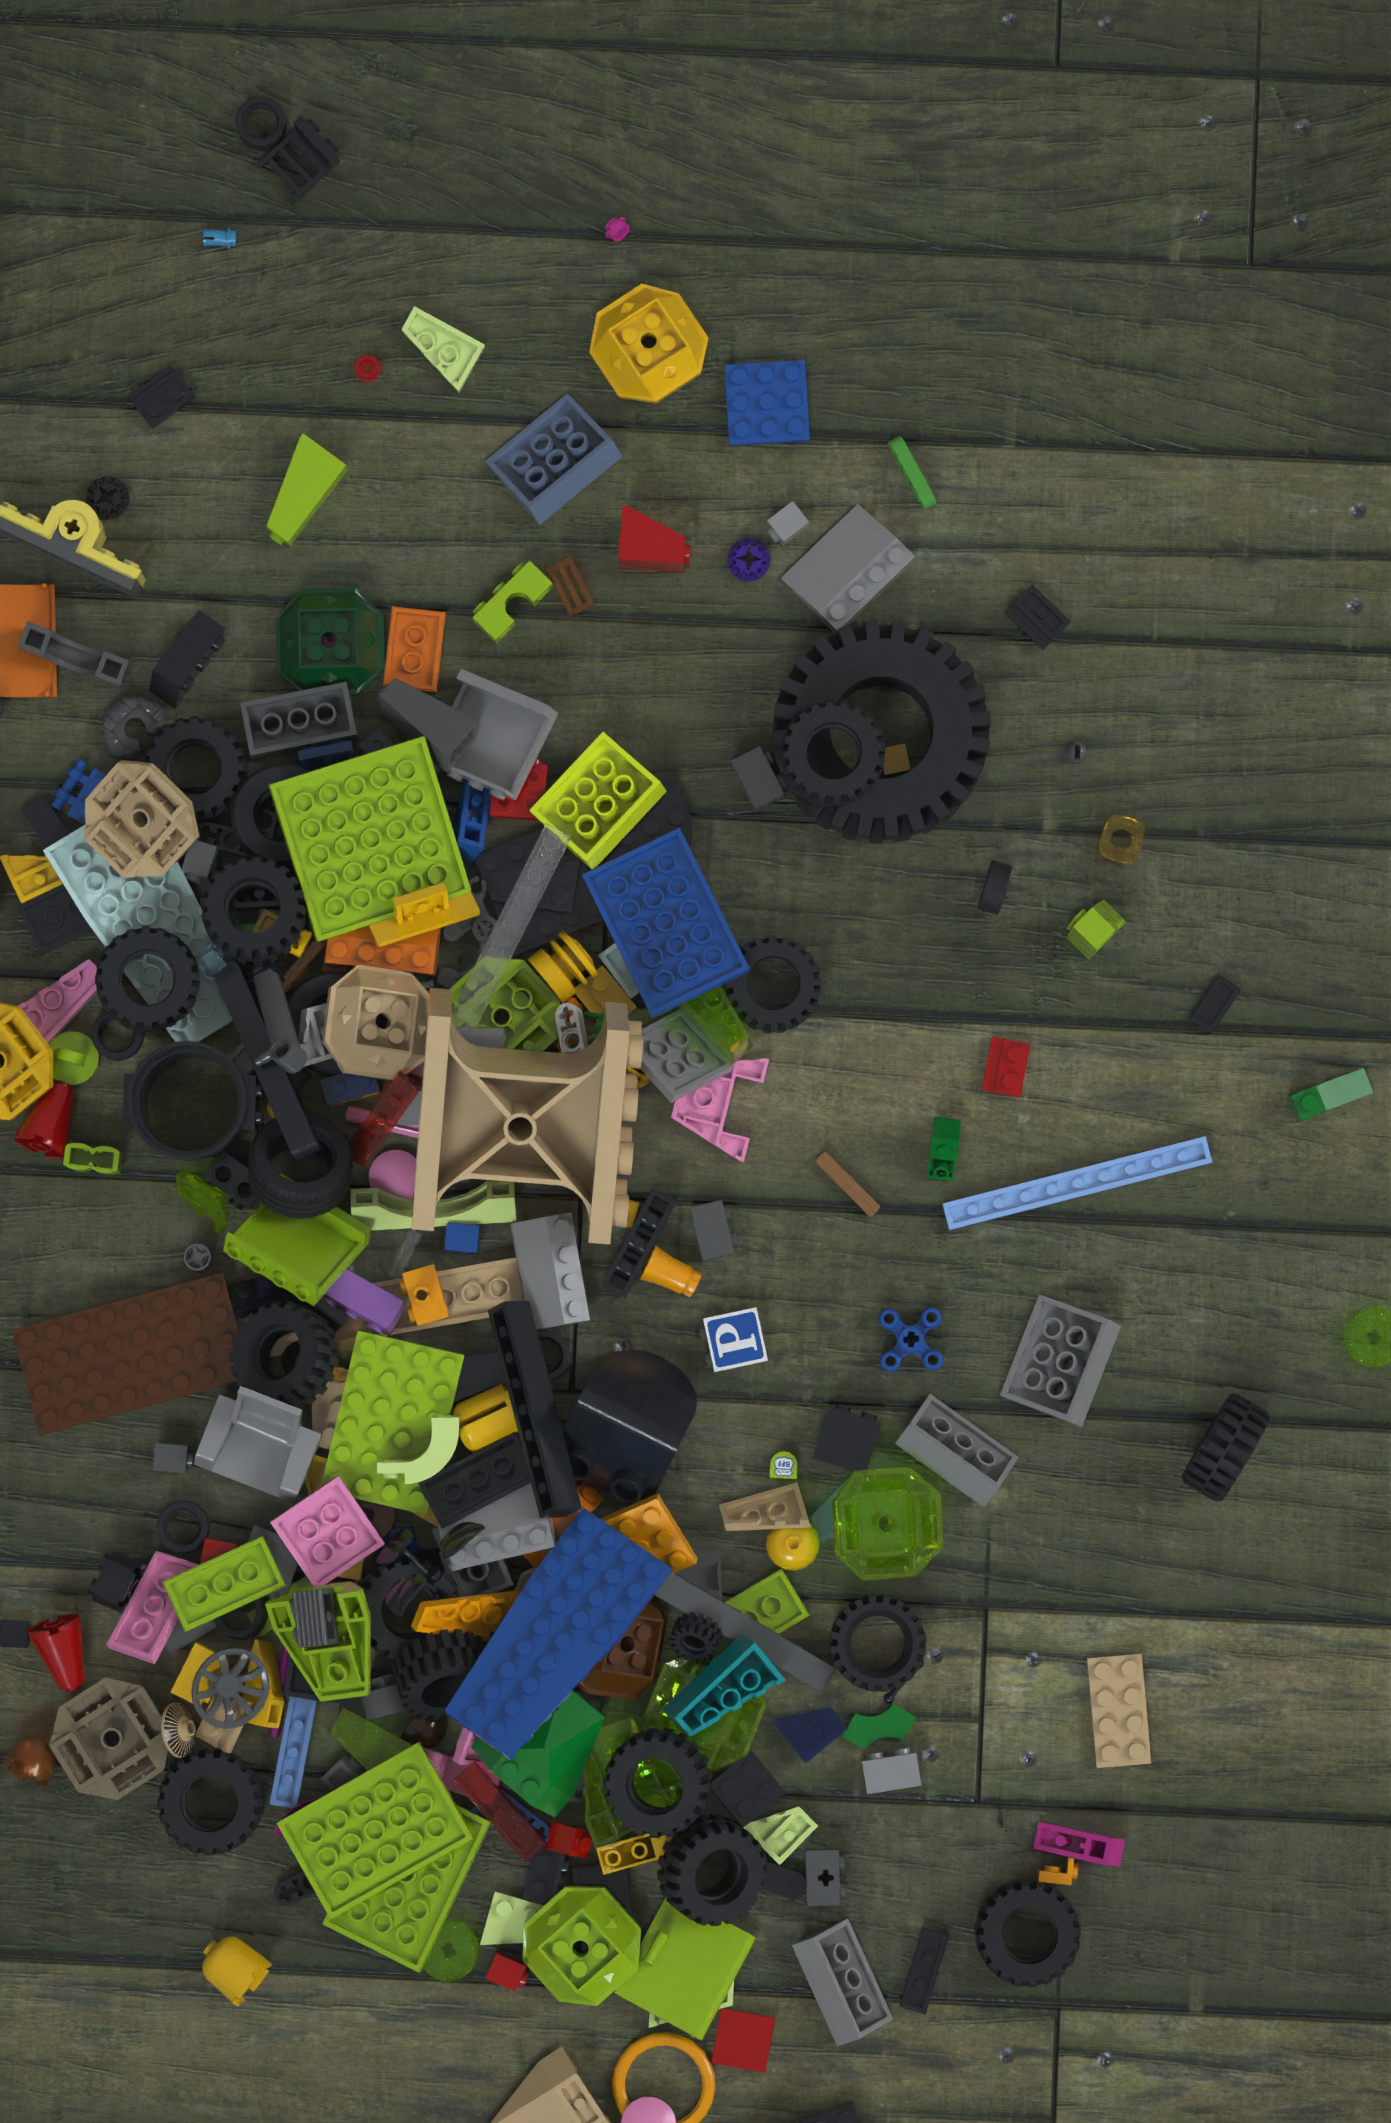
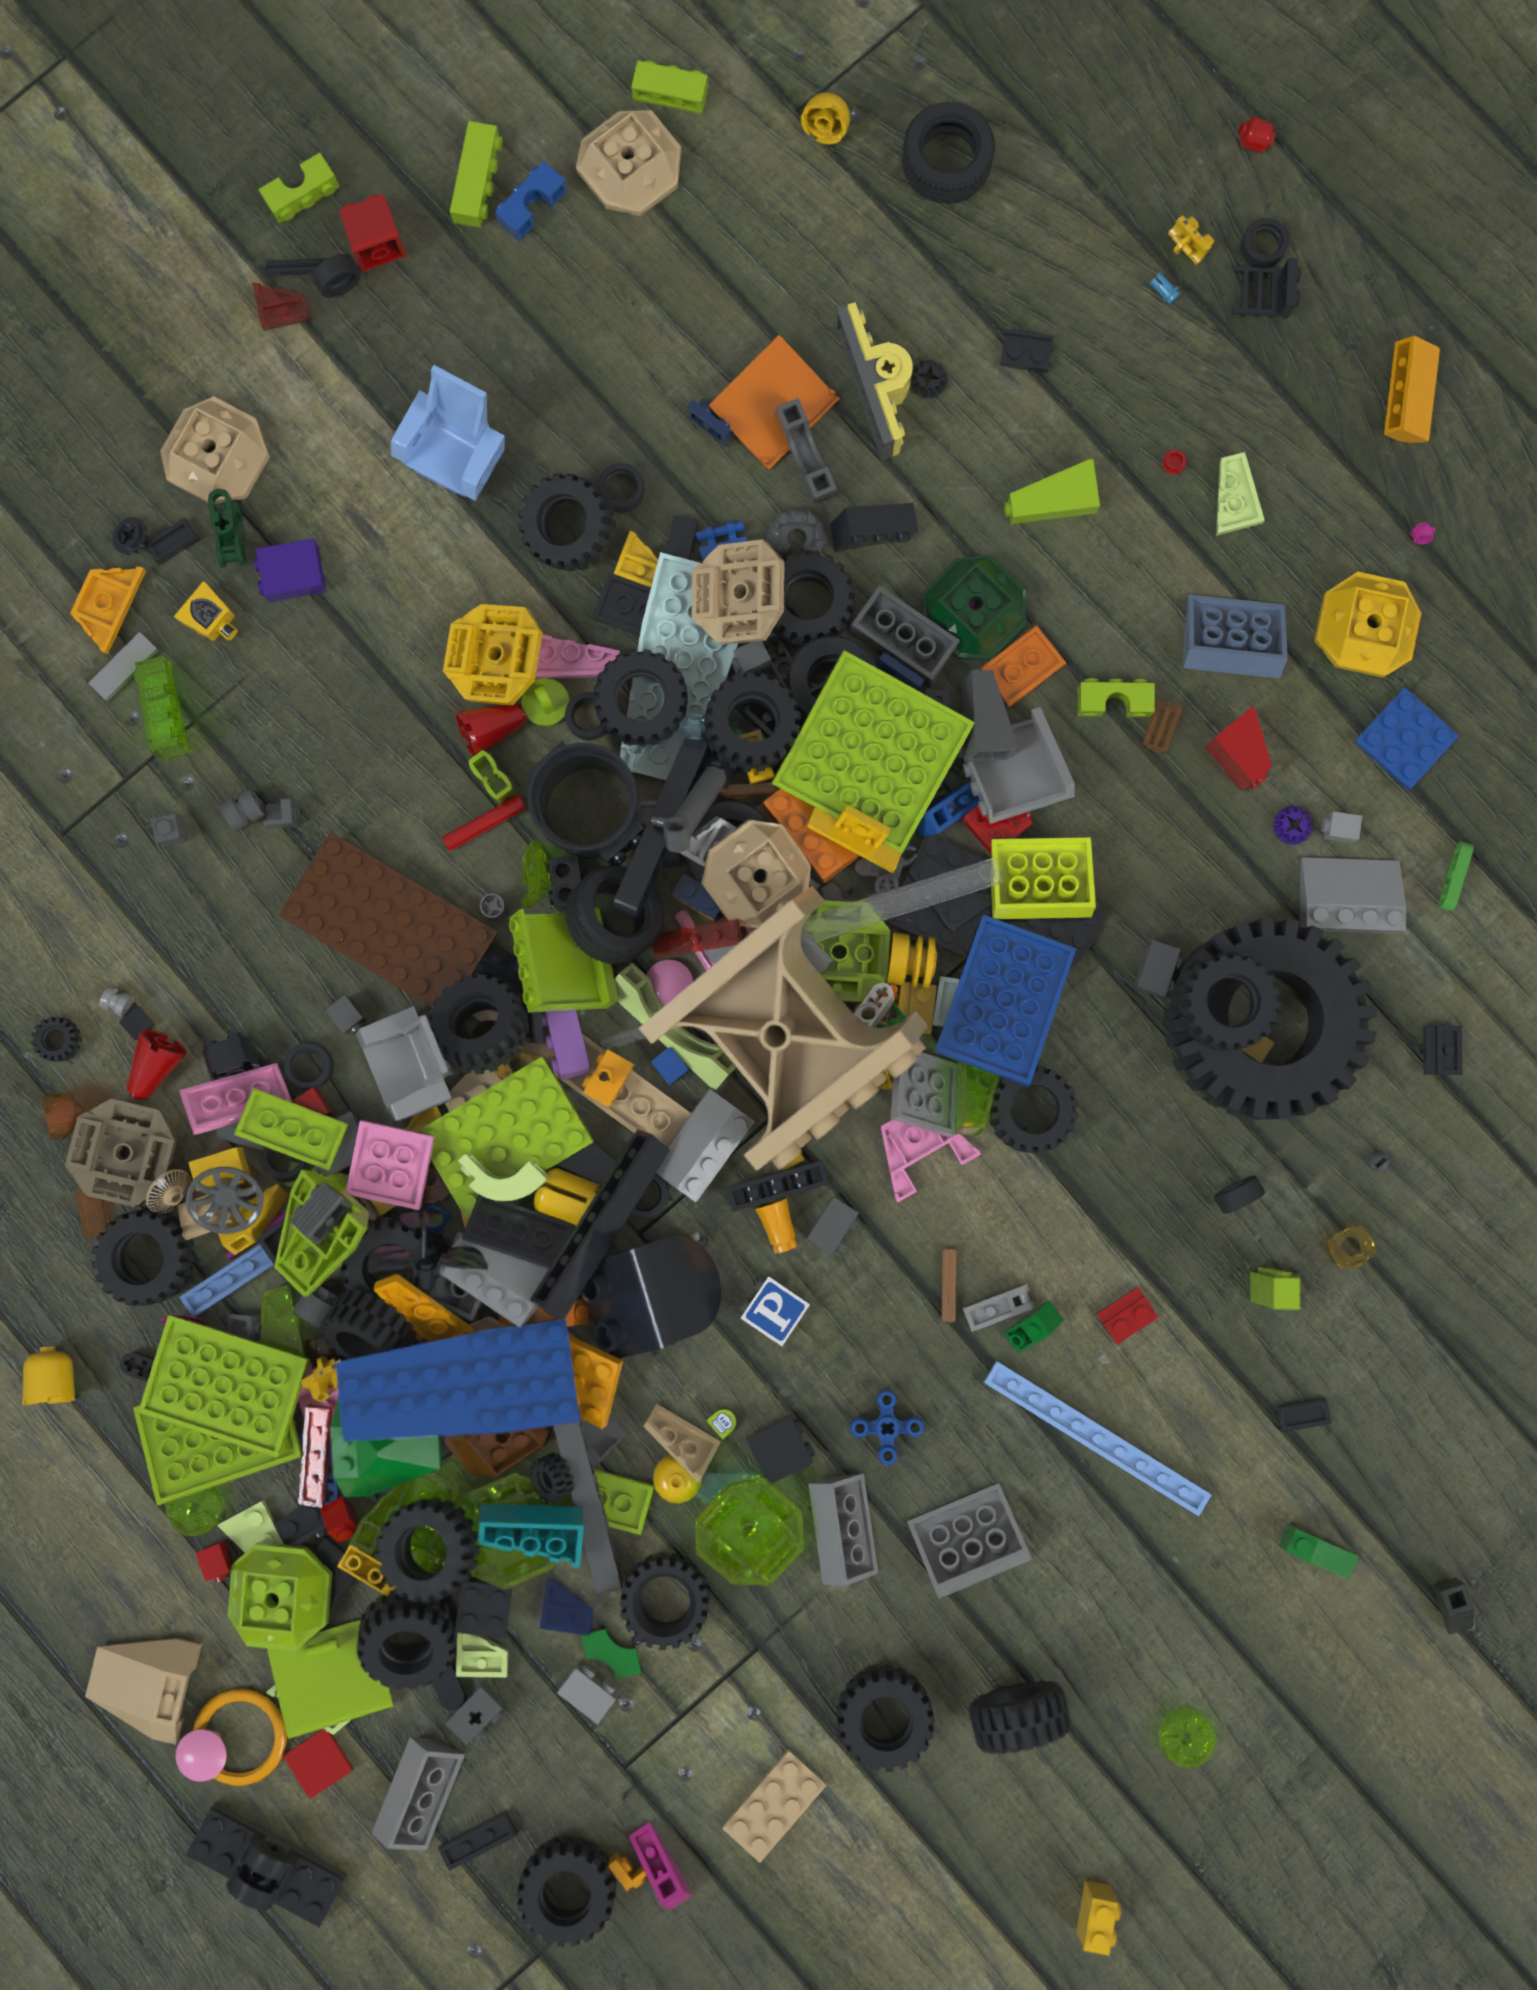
camera: 50 degrees right, 0 degrees up
none -> clear orange tile [75,1189,109,1239]
none -> yellow hips [301,1356,342,1402]
none -> red piece [442,794,527,851]
none -> black tyre [837,1665,935,1772]
none -> light grey plate [962,1283,1036,1332]
none -> yellow hips [1168,215,1214,265]
none -> red head [1237,116,1276,154]
none -> light orange brick [1384,336,1440,443]

